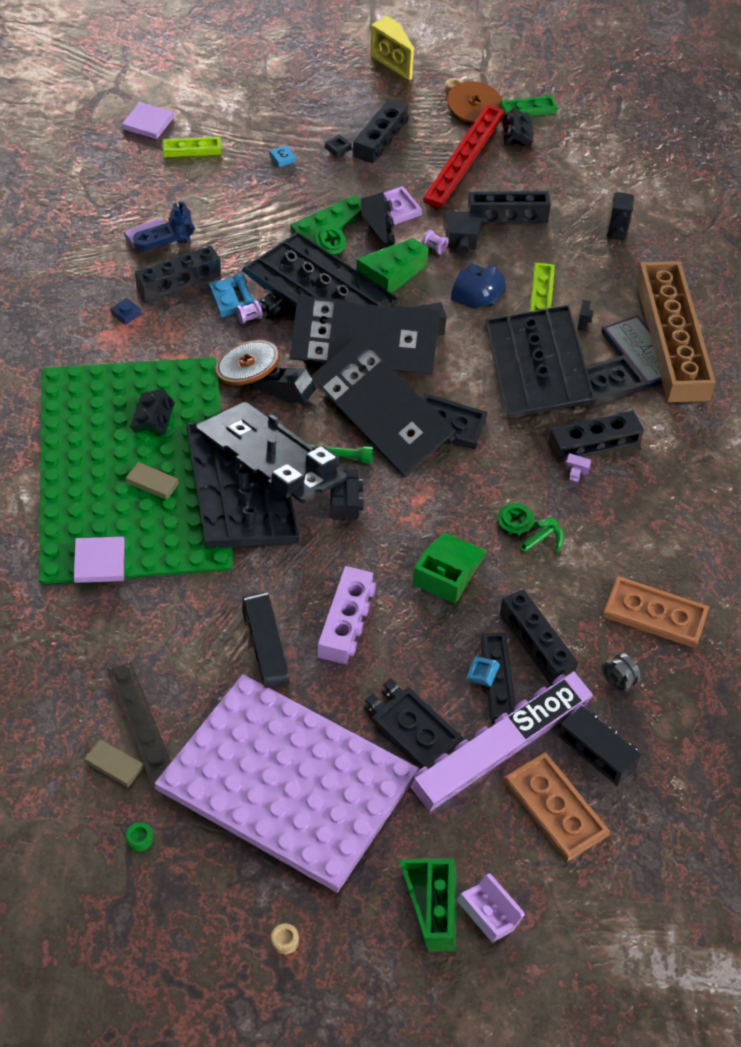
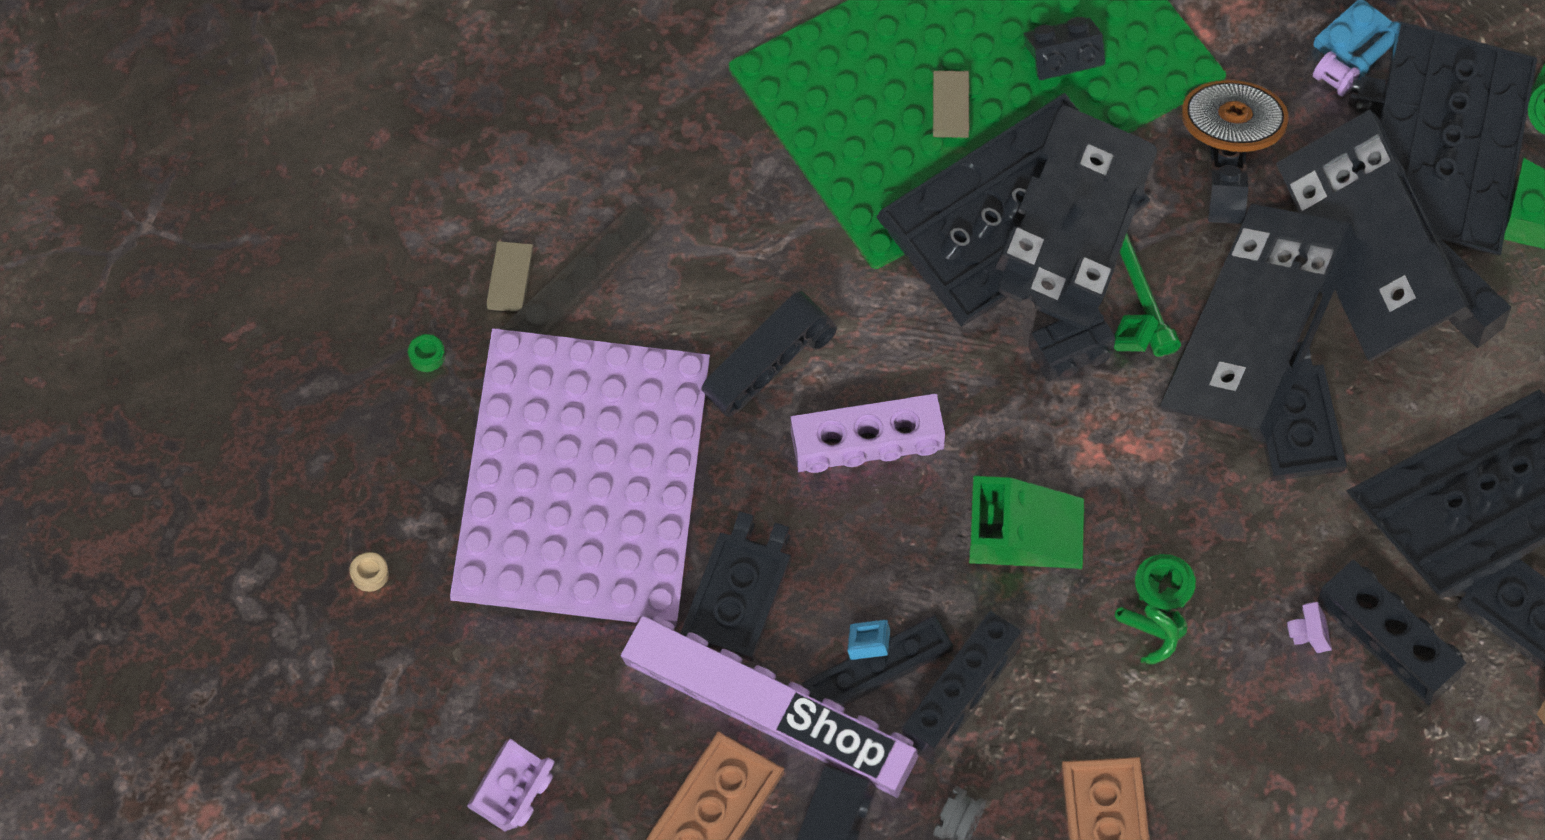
camera: 70 degrees right, 10 degrees up
lavender tile [74,537,125,583] -> none
green wedge [399,859,457,952] -> none
none -> green tile [1114,315,1159,352]

